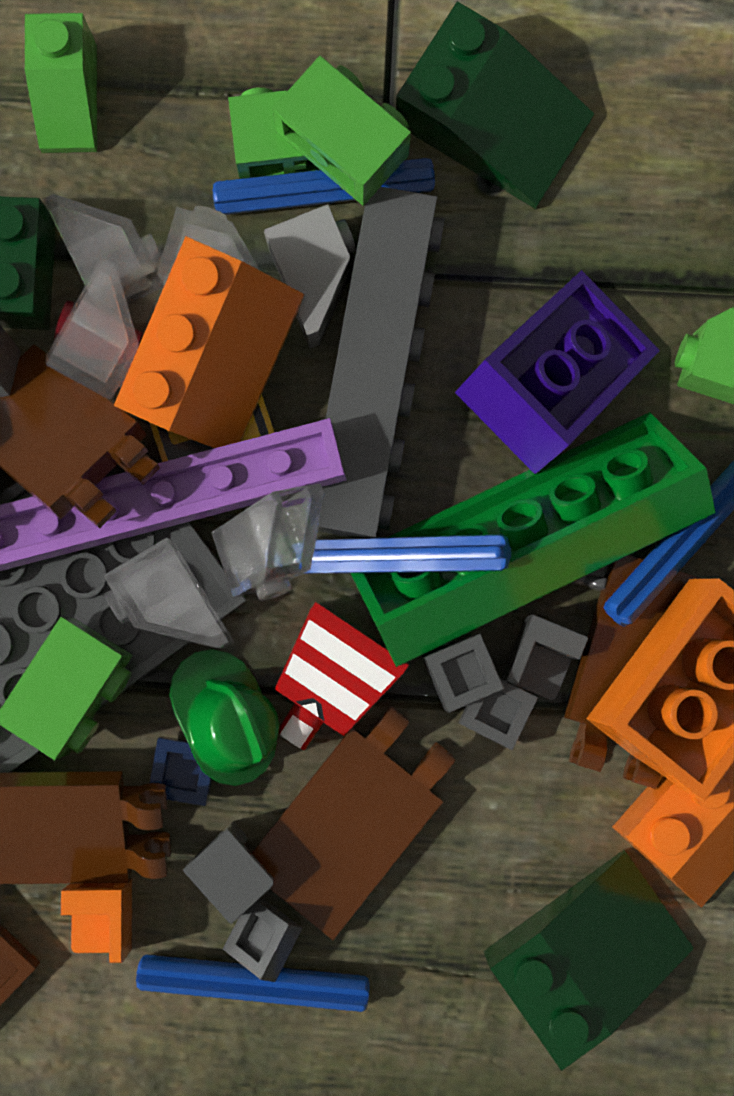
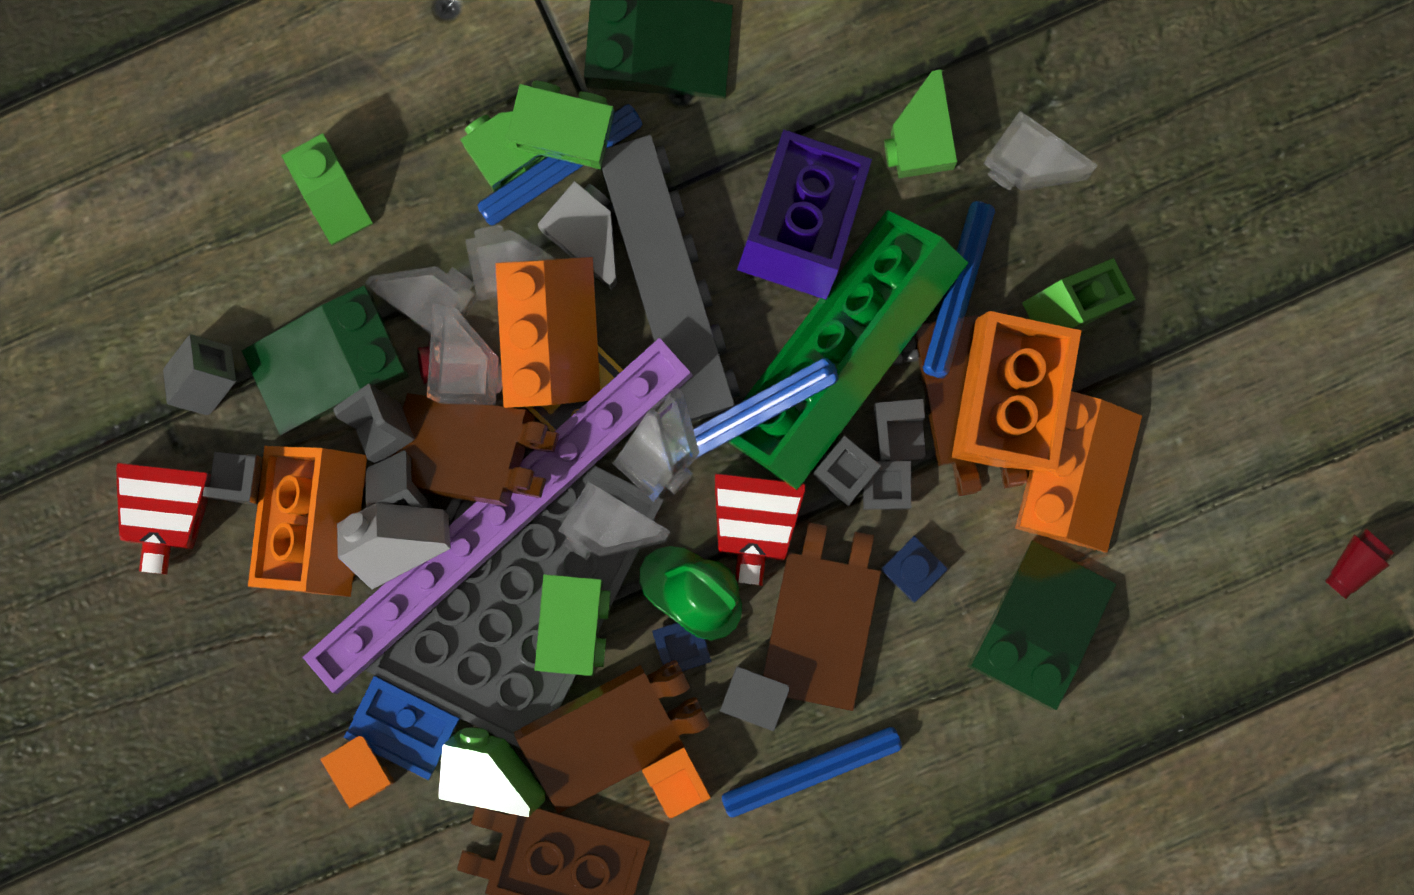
camera: 20 degrees left, 0 degrees up
dark grey plate [223,898,303,982] -> none
none -> dark blue plate [880,536,948,603]

